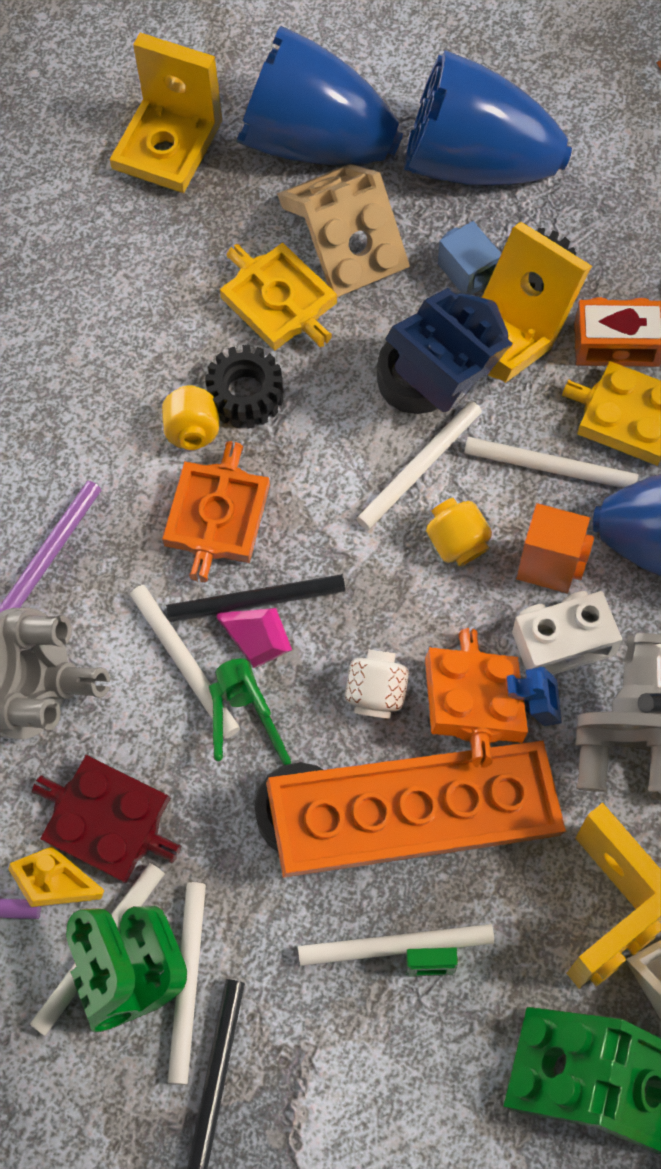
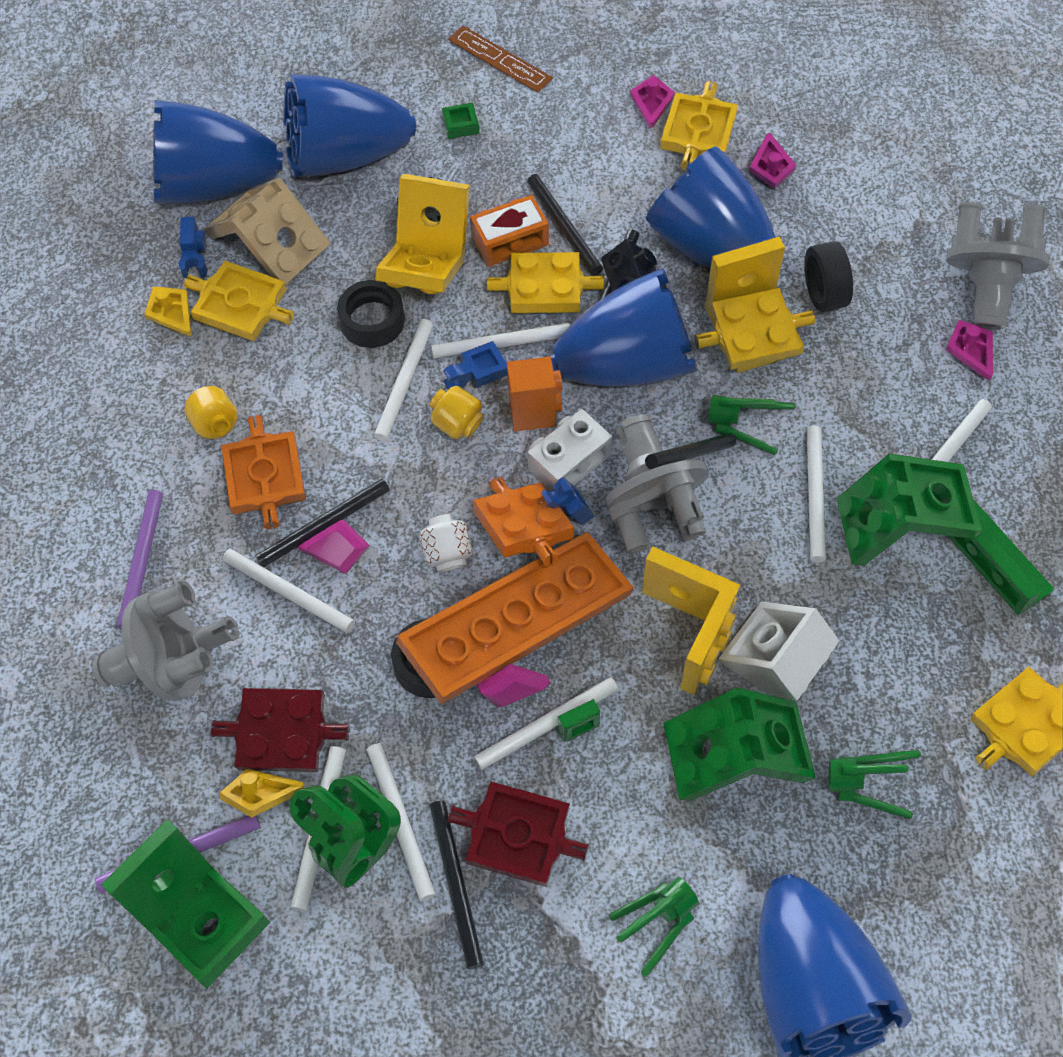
camera: 25 degrees left, 5 degrees down
yellow bracket [110,32,223,193] -> none
black tyre [205,345,284,429] -> none
green plant [209,658,291,765] -> none
dark blue piece [385,288,513,412] -> none
medium blue brick [438,221,501,295] -> none
none -> yellow piece [145,286,192,336]
none -> blue plate [179,216,208,278]
none -> green tile [442,102,480,139]
none -> blue plate [443,341,507,389]
none -> dark red plate [448,781,589,887]
none -> dark pink piece [477,664,550,707]

